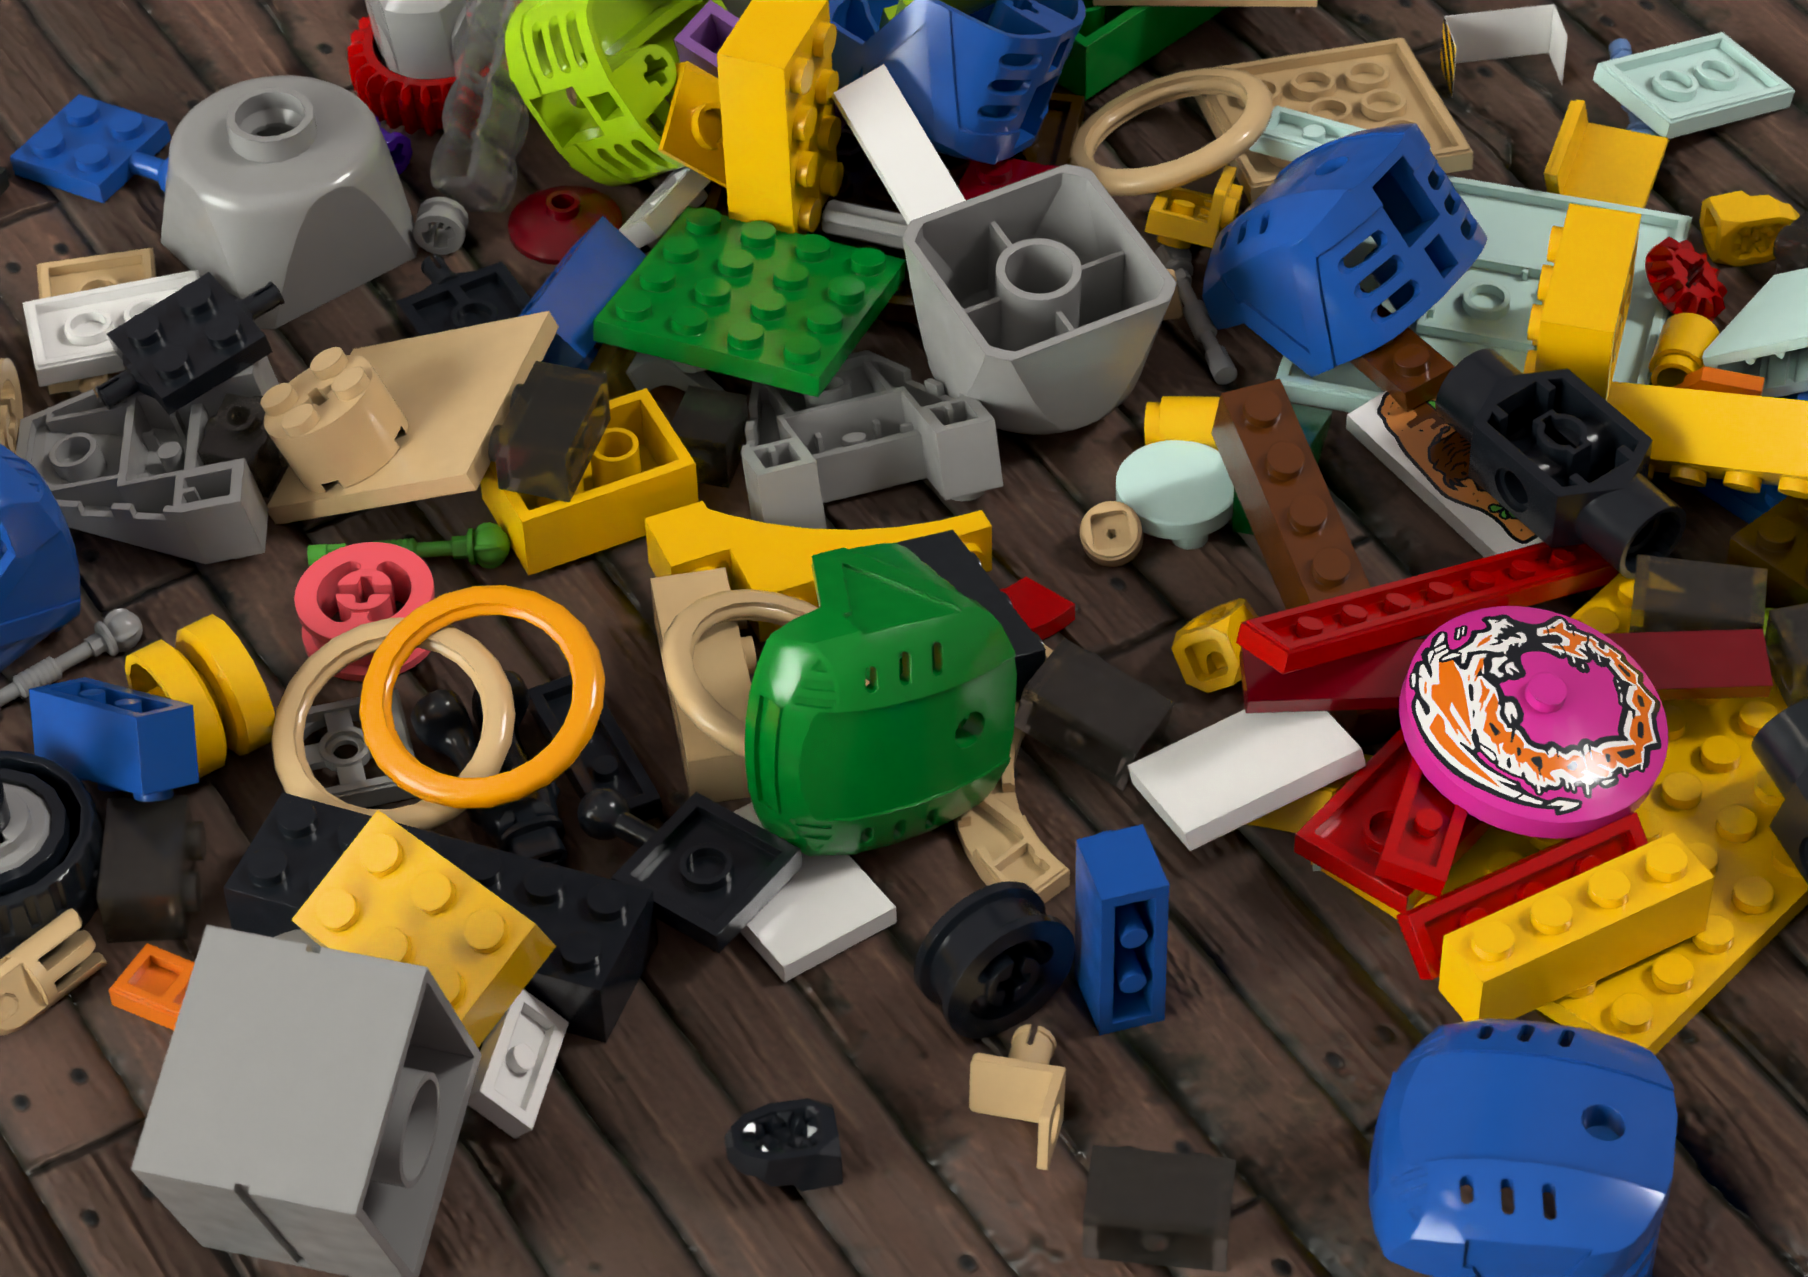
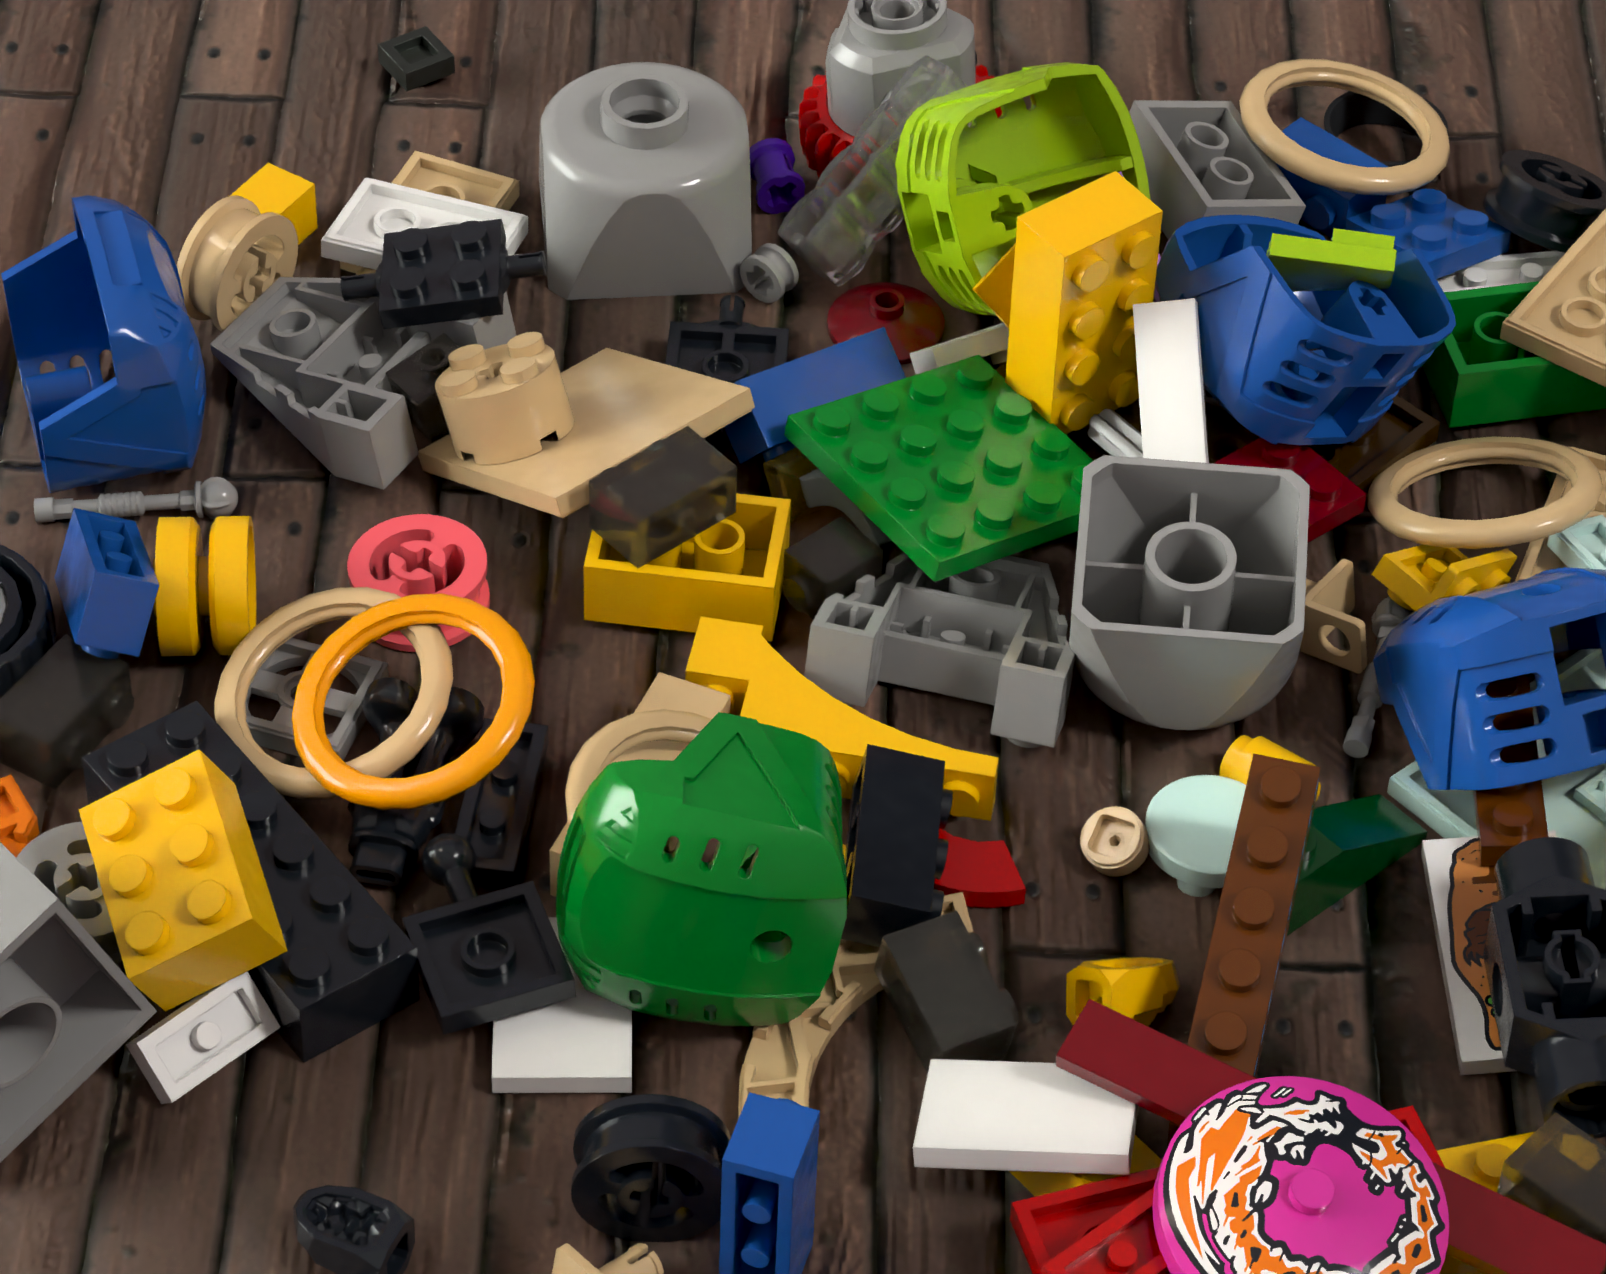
camera: 30 degrees right, 0 degrees up
blue plate [10,94,171,204] -> none
bright green piece [307,522,510,569] -> none
red tile [1236,542,1619,674] -> none

